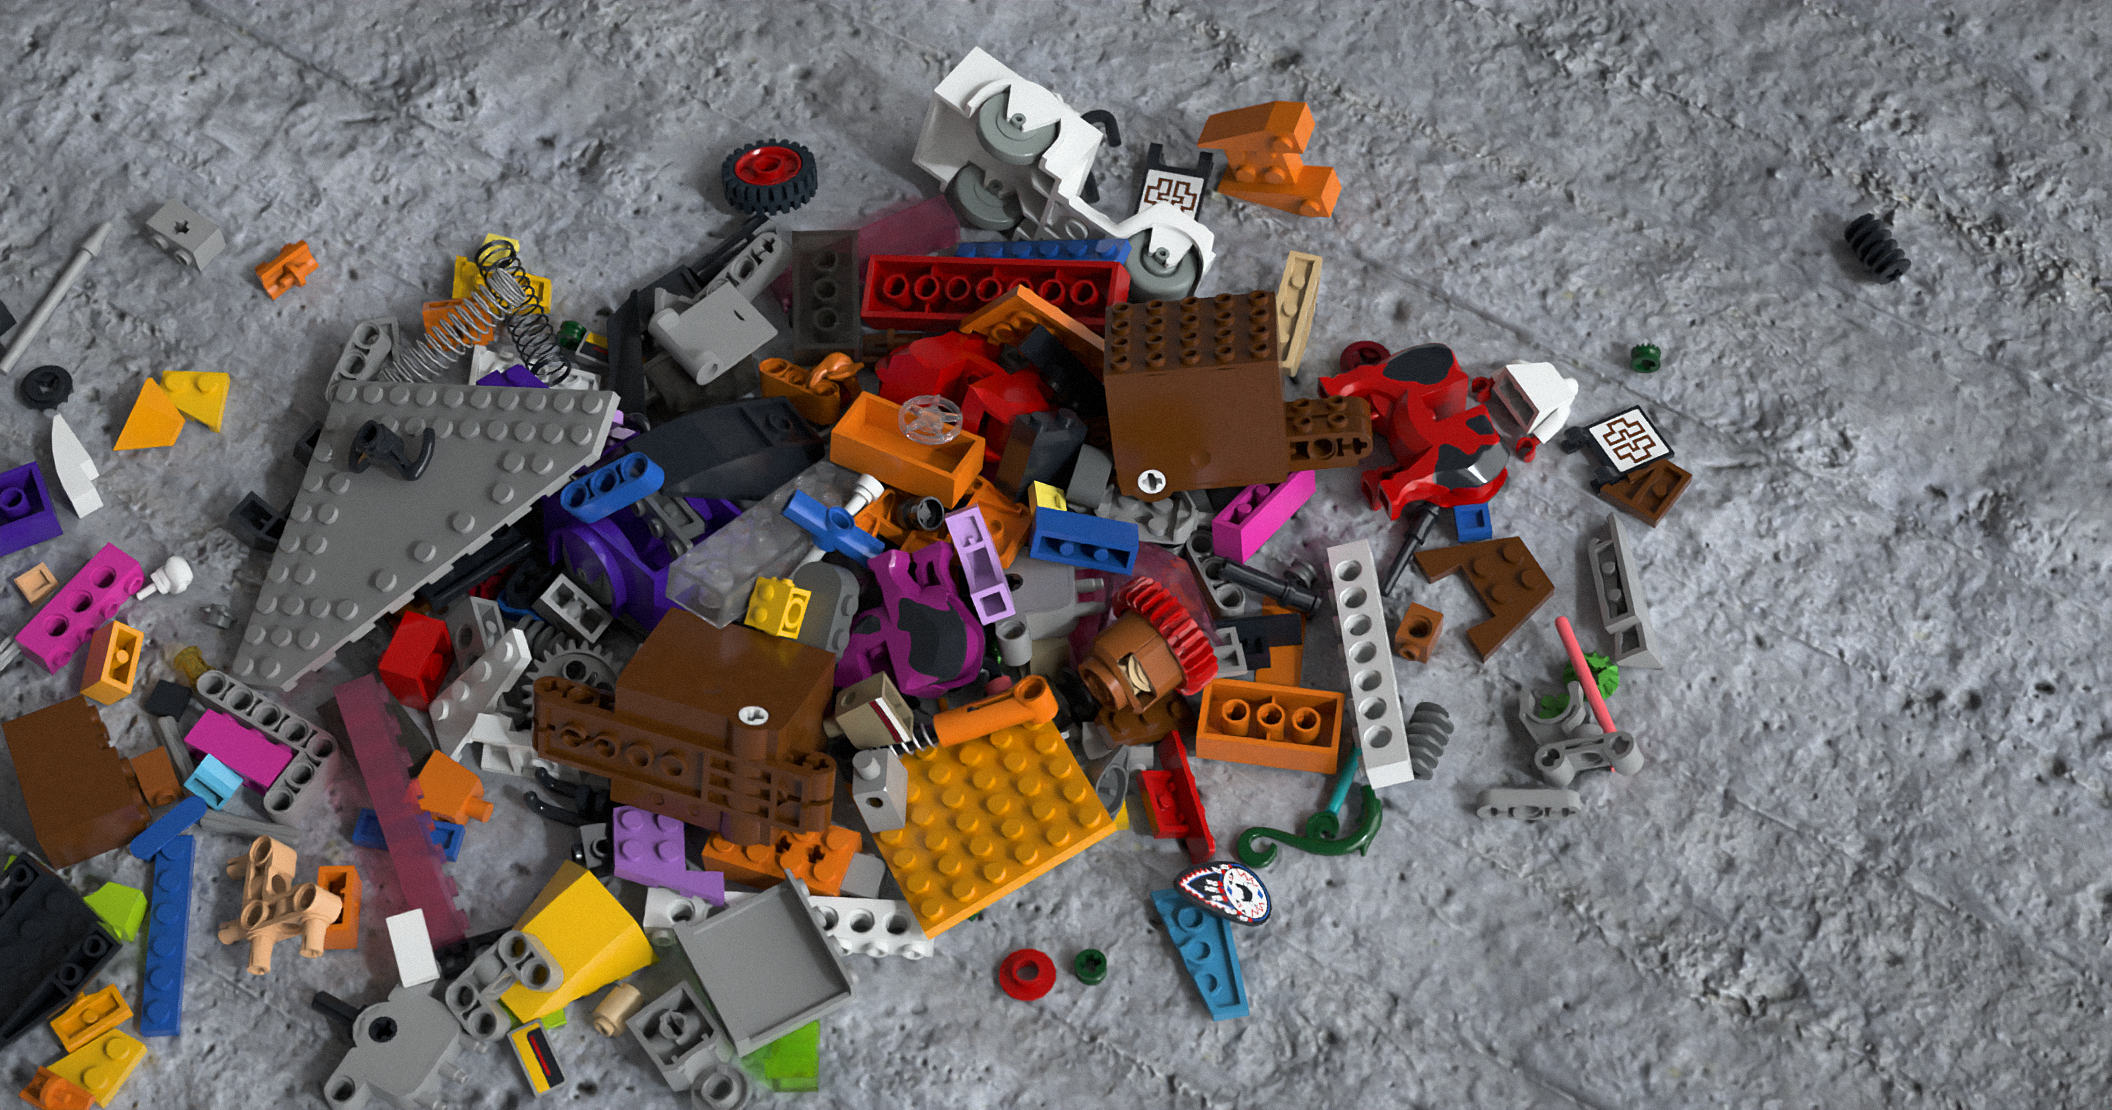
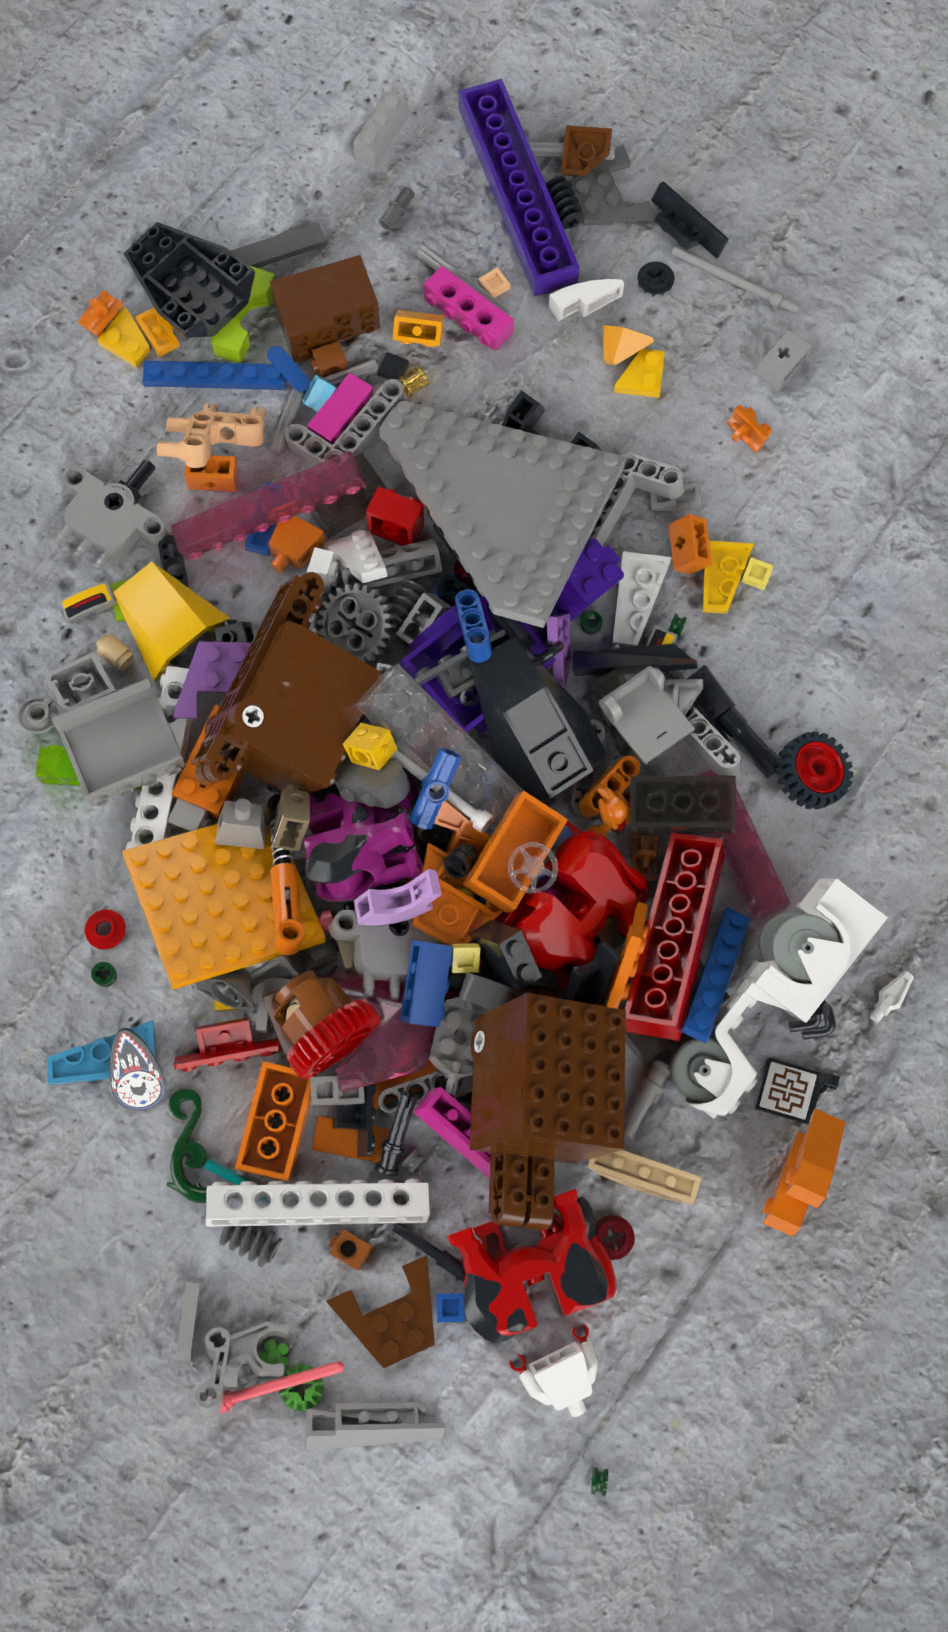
camera: 90 degrees right, 15 degrees up
white piece [136,556,194,600] -> none
dark grey plate [199,603,238,630] -> none
black piece [347,420,435,481] -> none
light grey piece [377,268,527,383] -> none
white tile [386,908,440,988] -> none
light grey beam [445,930,564,1042] -> none
black piece [474,240,572,387] -> none
flag [1561,405,1675,494] -> none
reddish brown wing [1599,458,1693,529] -> none

